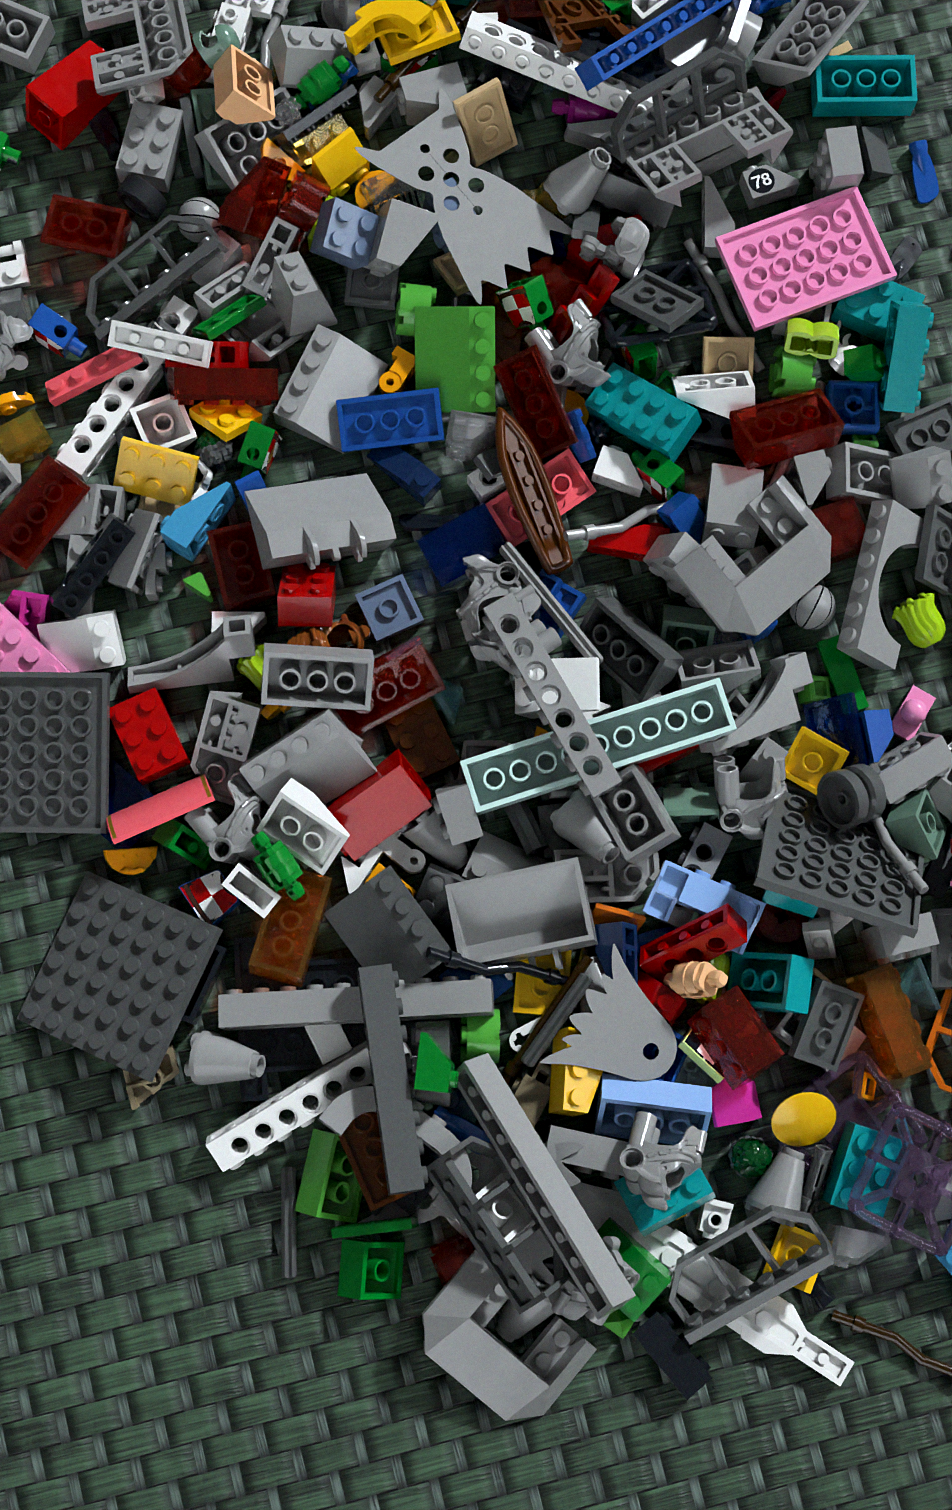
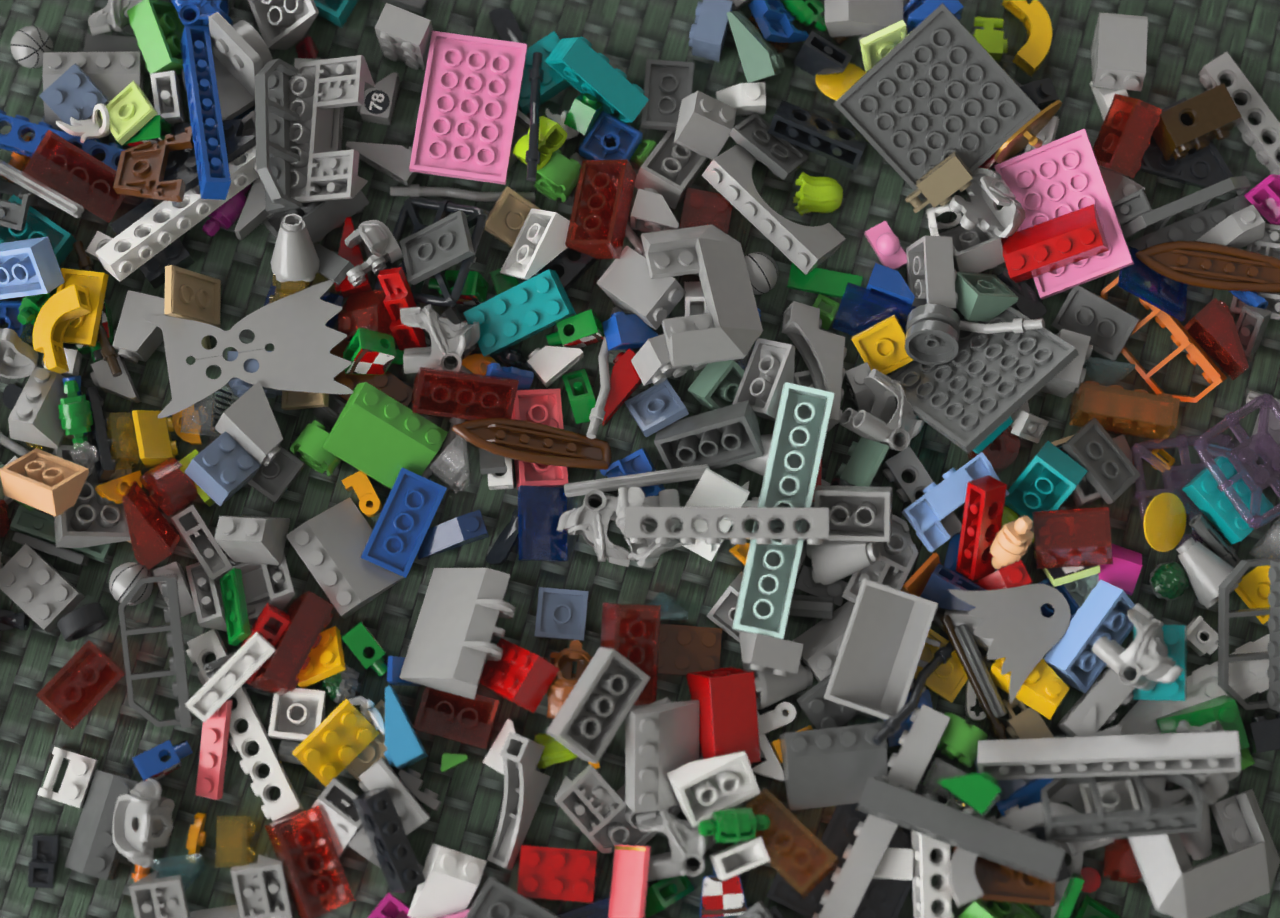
camera: 55 degrees left, 0 degrees up
none -> black bar [525,52,544,182]
none -> green slope [562,369,596,424]
none -> sand blue plate [624,379,689,437]
none -> red tile [1080,867,1101,893]

